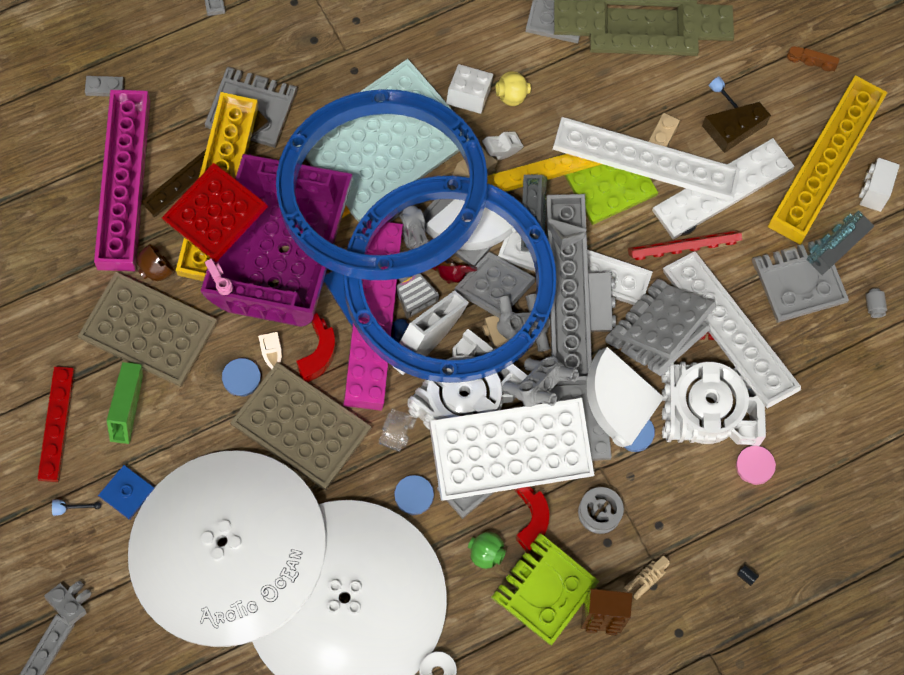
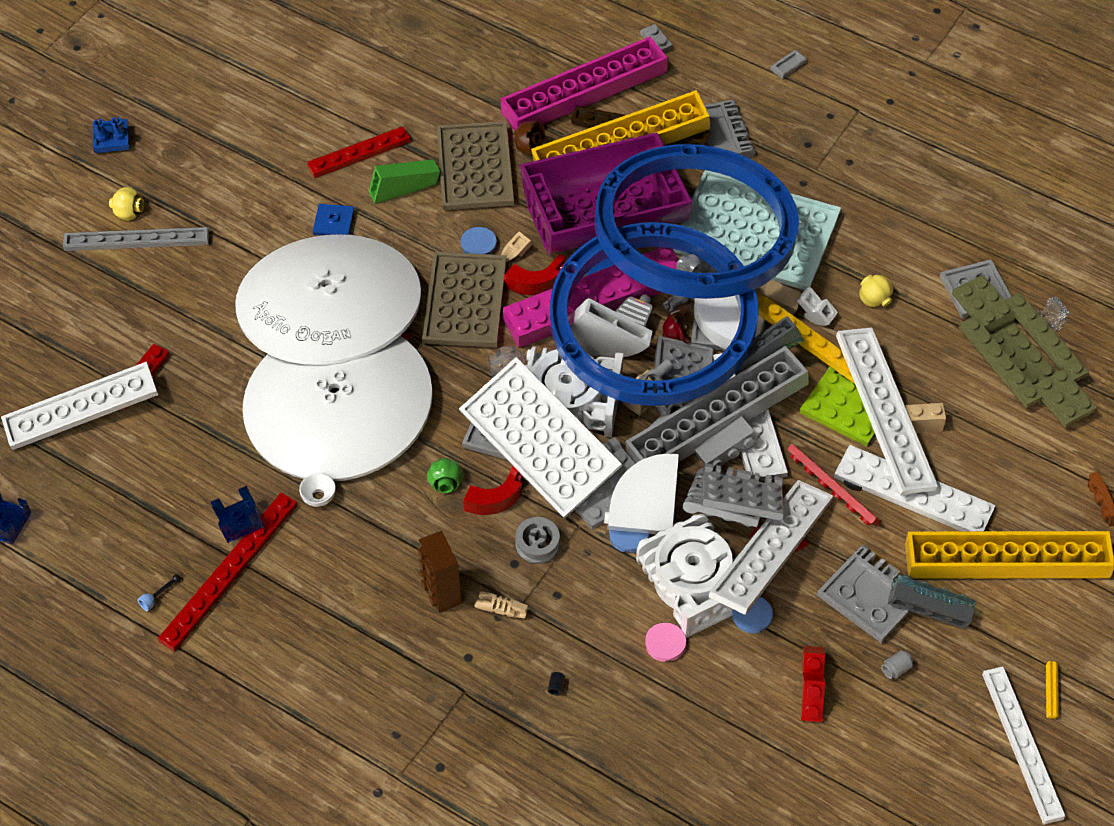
camera: 65 degrees right, 15 degrees down
light grey hinge [44,581,91,626] -> none
hinge [52,499,101,516] -> none
red plate [162,163,268,263] -> none
bright pink plate [205,259,233,295] -> none
medium blue tile [394,475,434,515] -> none
white brick [446,64,493,114] -> none
lime hinge [491,534,599,645] -> none
light grey piece [502,357,579,407] -> none
light grey slope [548,219,586,250] -> none
dark brown wedge [702,102,771,153] -> none
light blue hinge [709,76,738,108] -> none
white brick [859,158,899,212] -> none
none -> red arch [801,646,825,722]

